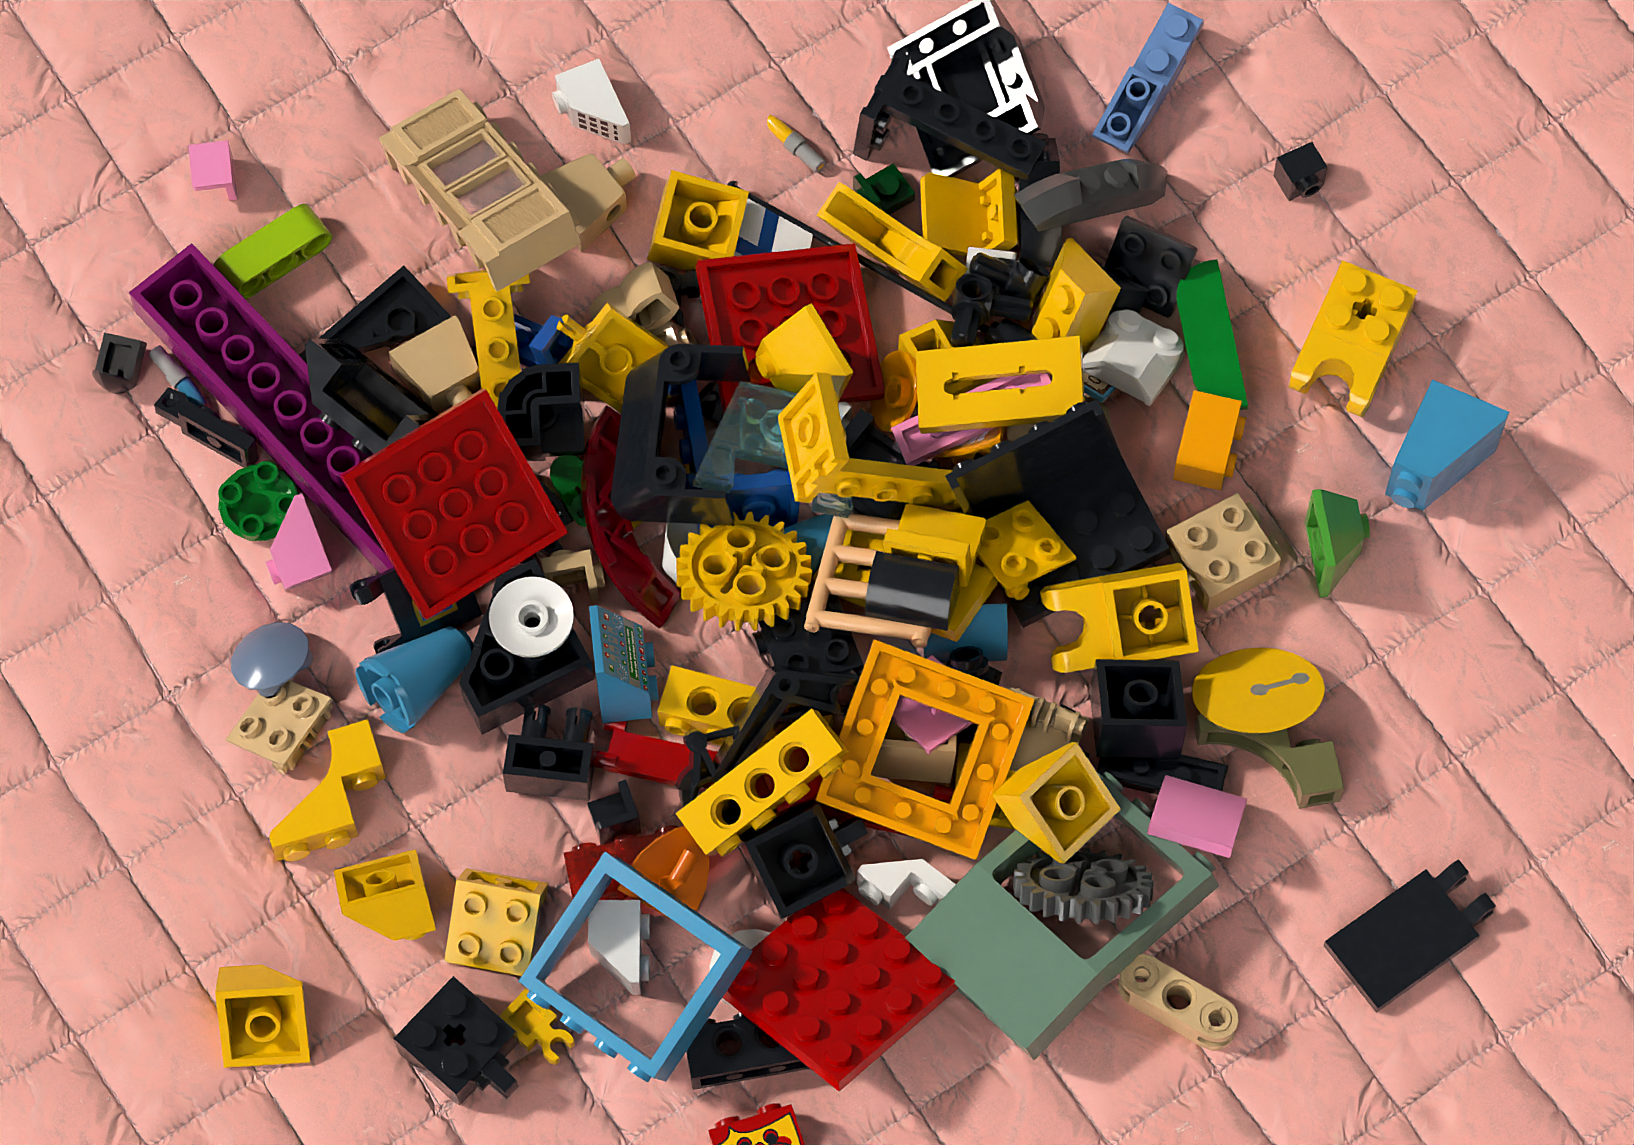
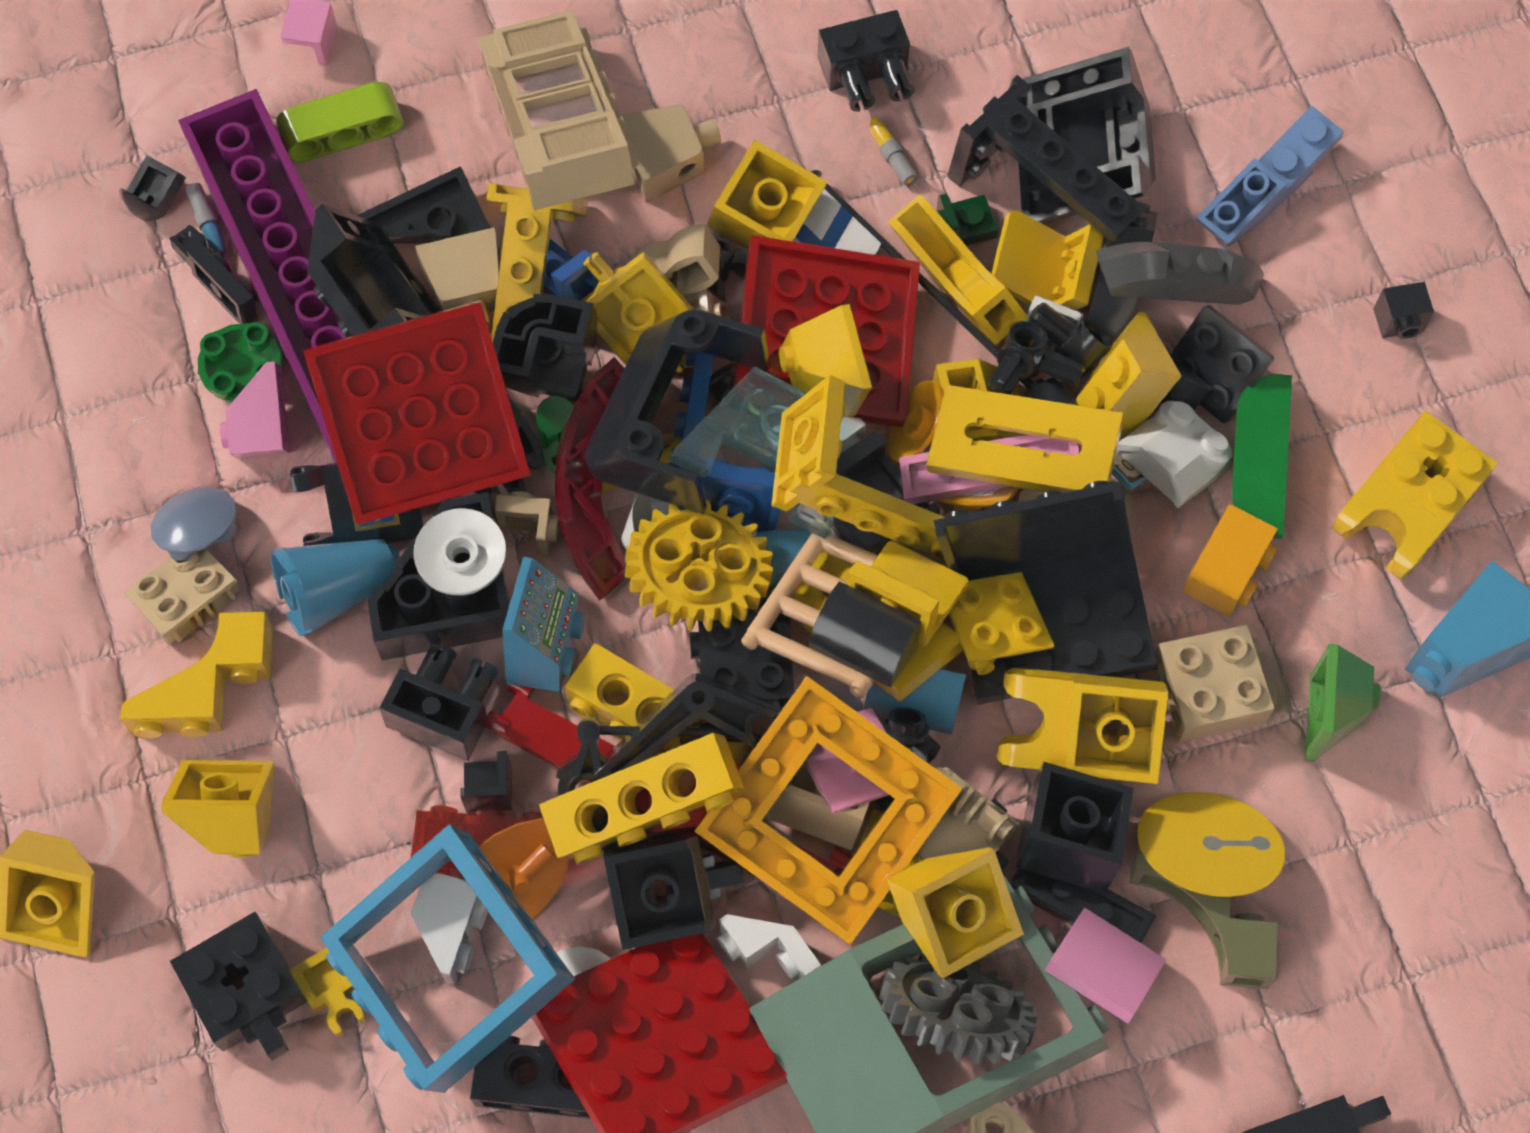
camera: 15 degrees right, 0 degrees up
yellow bracket [445,868,549,976] -> none
white slope [552,59,631,144] -> none
none -> black brick [818,10,915,112]

